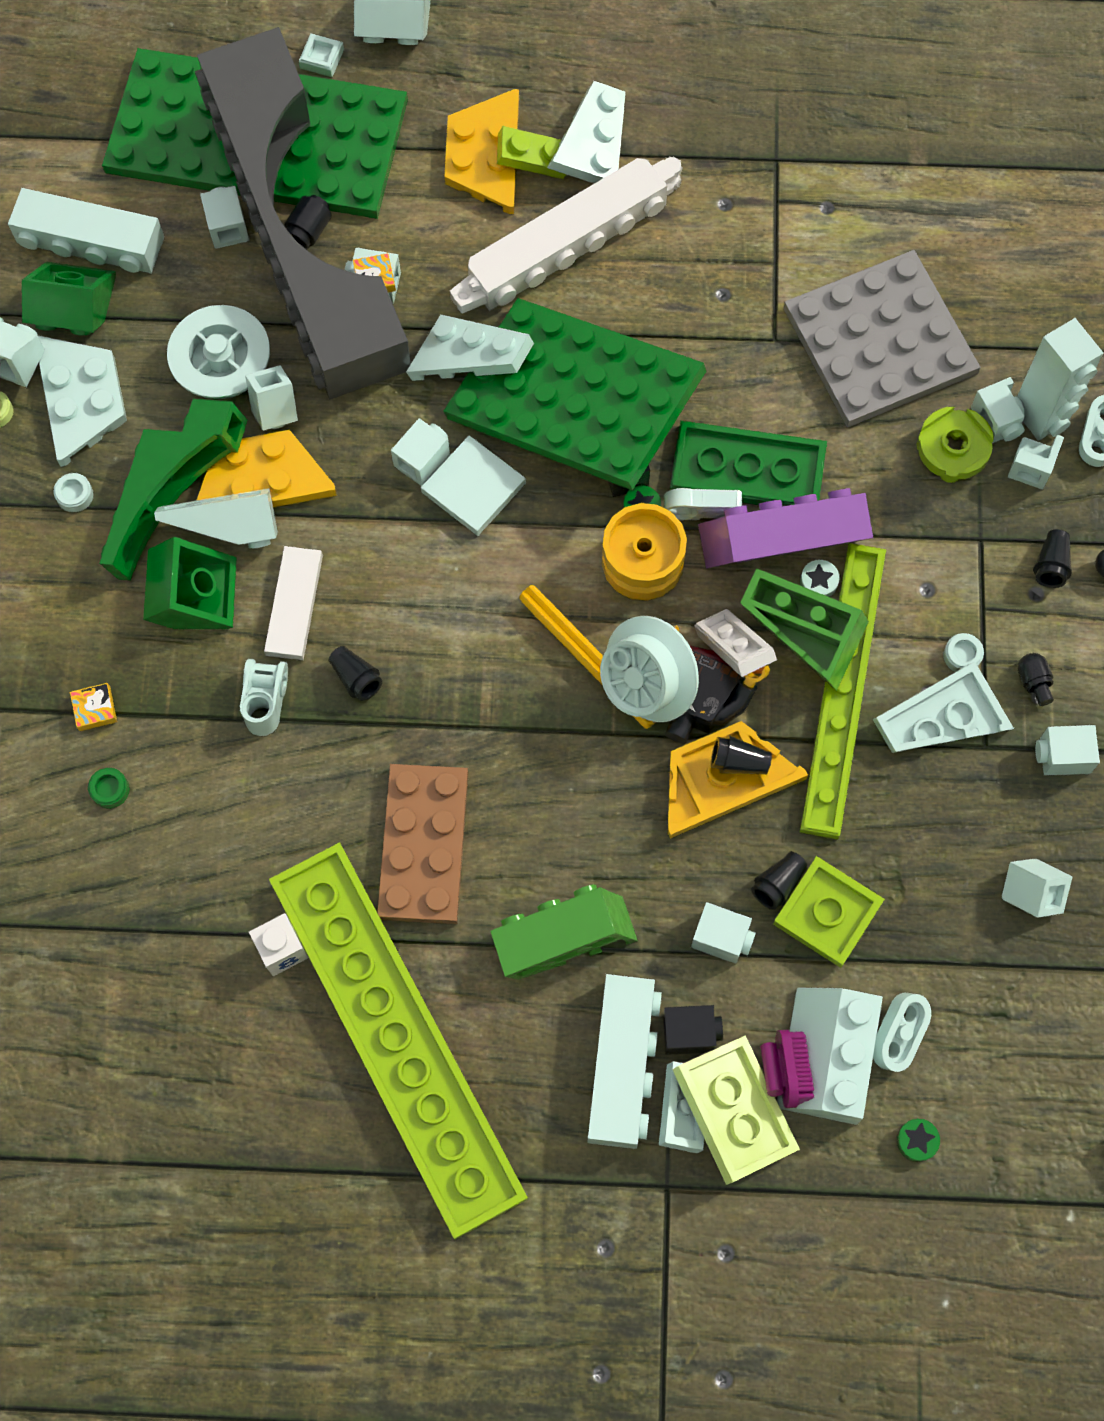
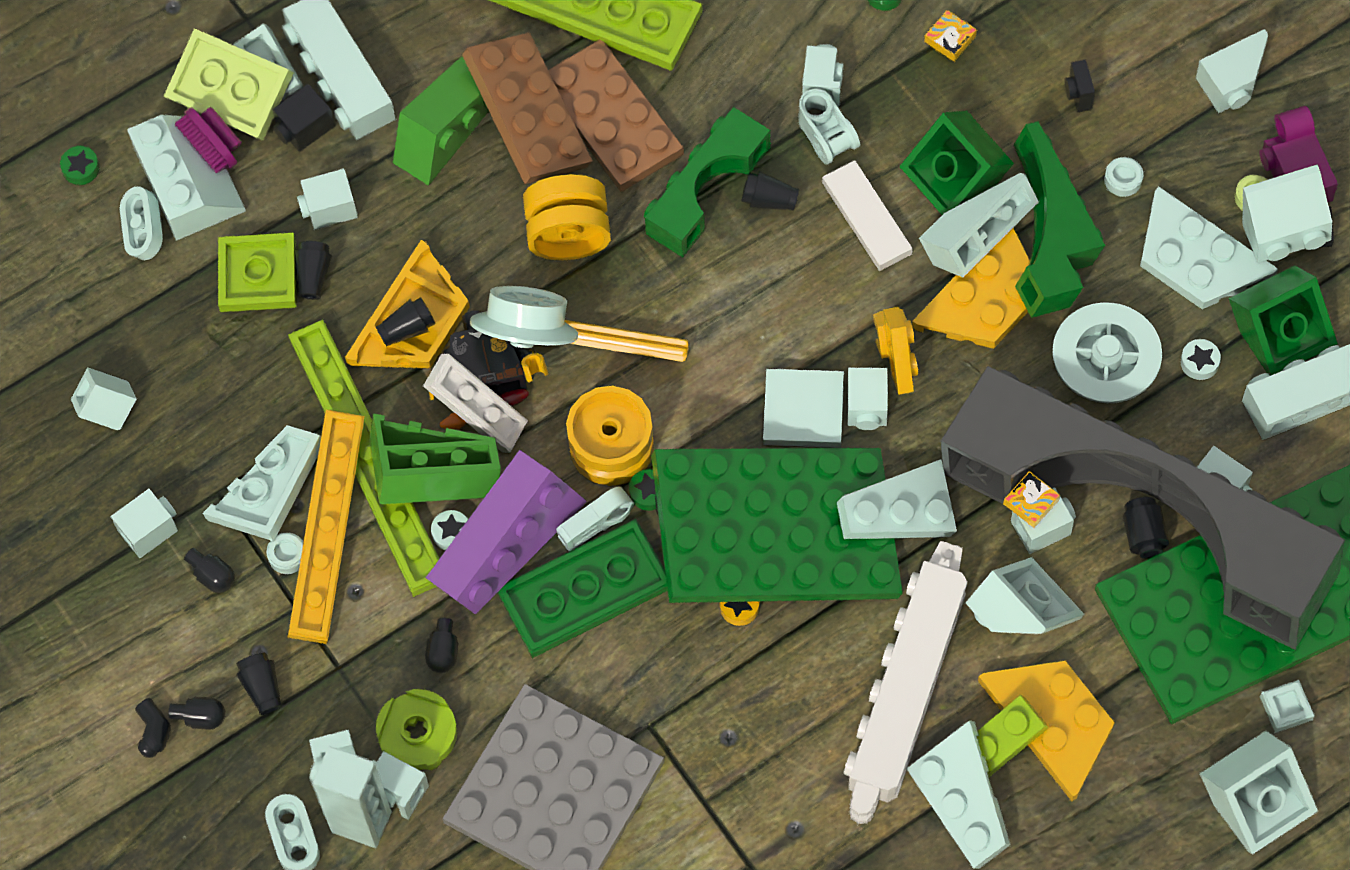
camera: 145 degrees right, 5 degrees down
light aqua brick [245,365,298,431] -> none
none -> yellow tile [287,409,365,644]
none -> black cylinder [425,618,459,673]
none -> medium nougat plate [462,32,592,184]
none -> yellow wheel [523,174,611,261]
none -> green arch [644,107,771,258]
none -> light aqua brick [802,44,843,106]
none -> yellow plate [873,307,918,395]
none -> light aqua slope [966,557,1084,634]
none -> black plate [1064,60,1095,113]
none -> light aqua tile [1181,339,1221,380]

